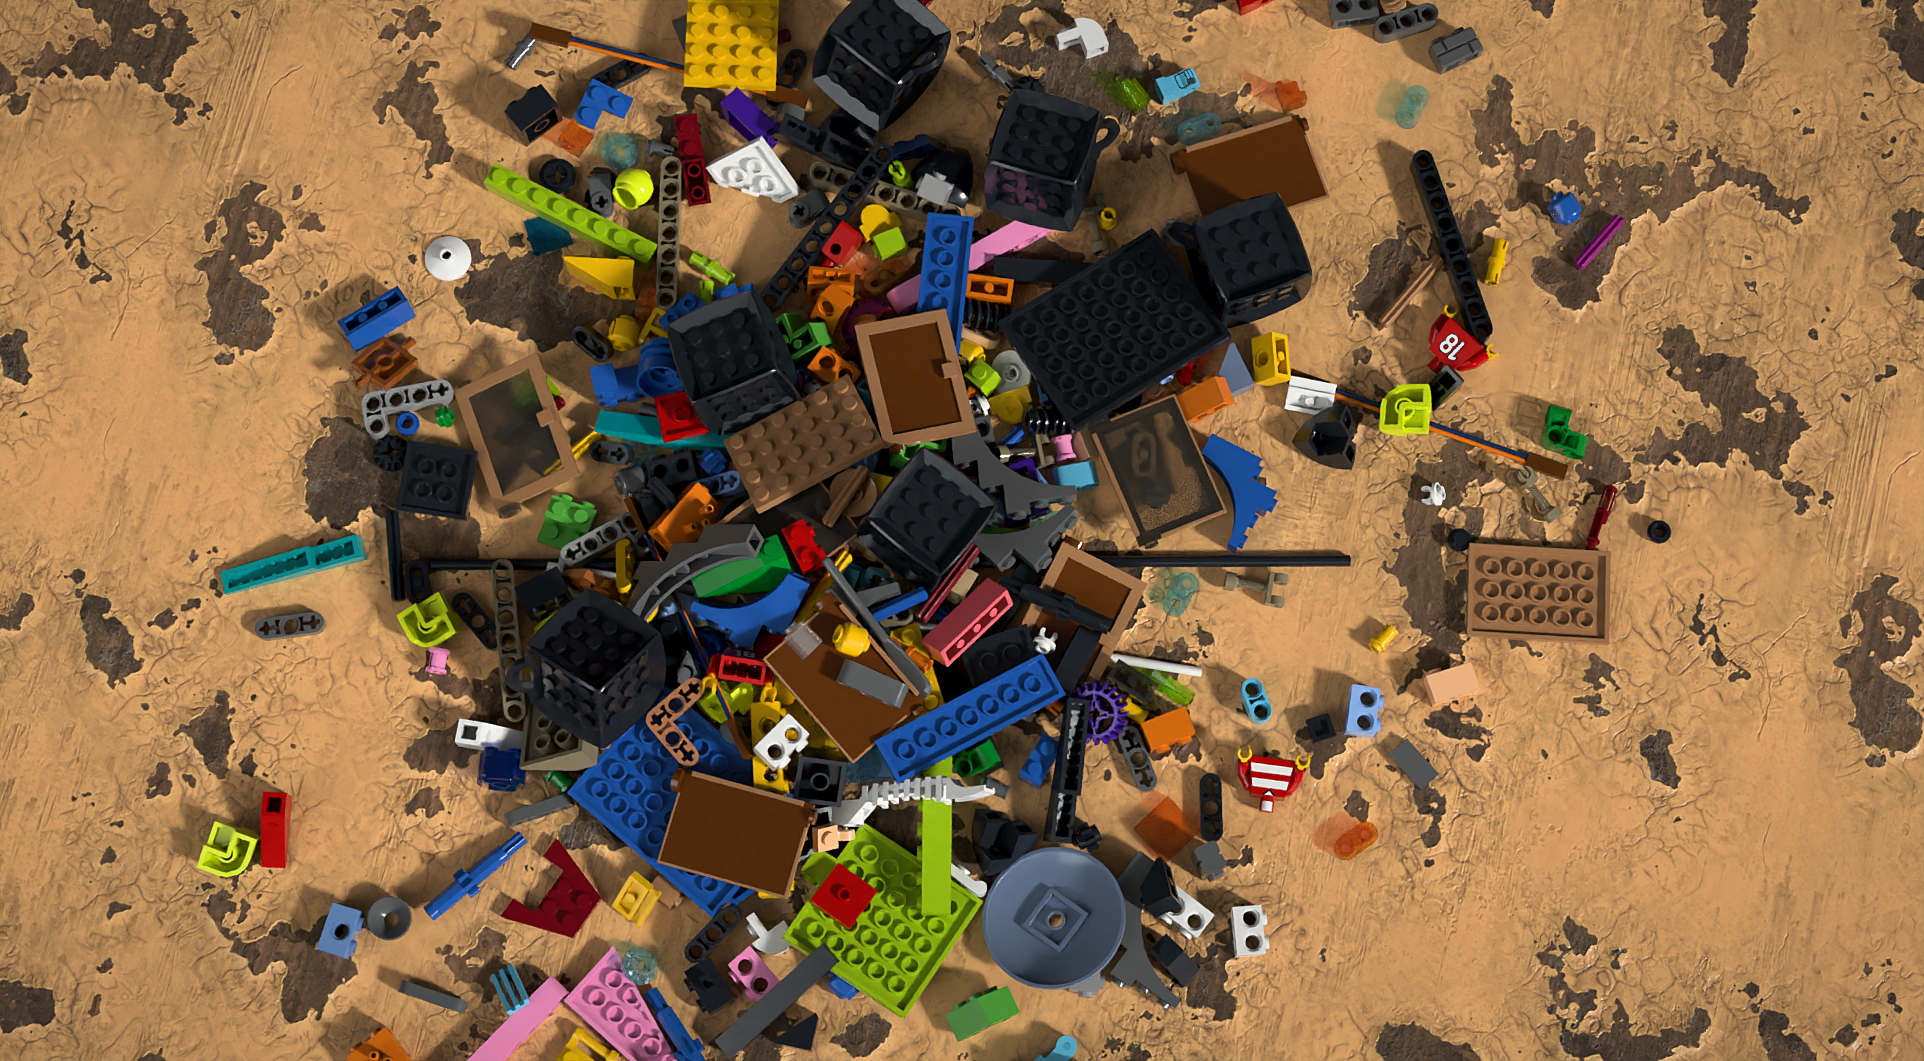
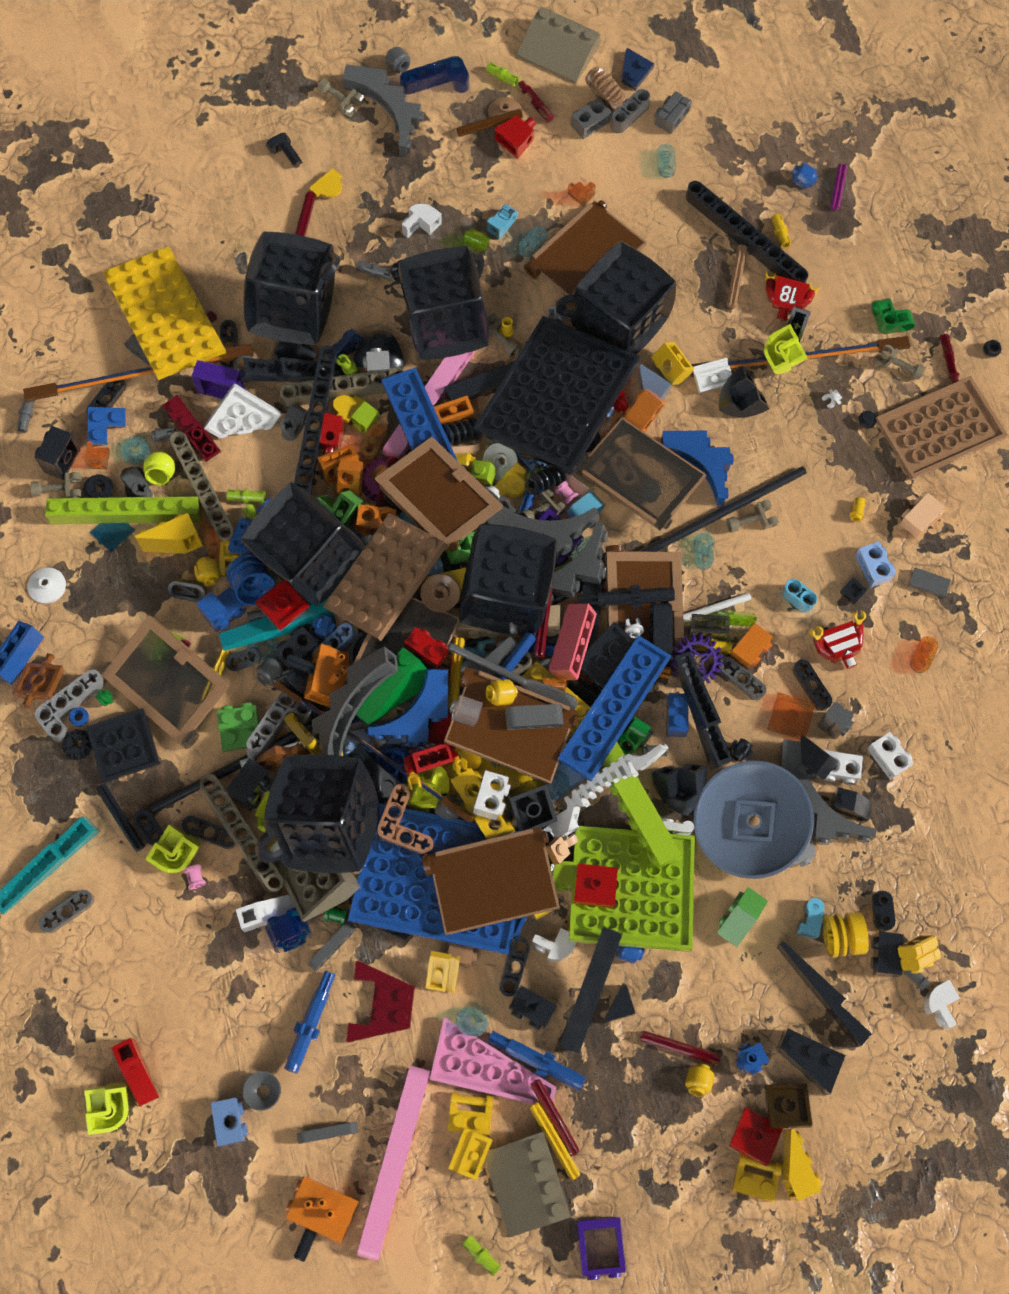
camera: 30 degrees left, 5 degrees down
medium azure tile [490,963,530,1015] -> none
bright pink brick [728,946,780,1002] -> none
medium nougat axle [822,465,870,528] -> none
none -> dark tan bar [31,472,82,498]

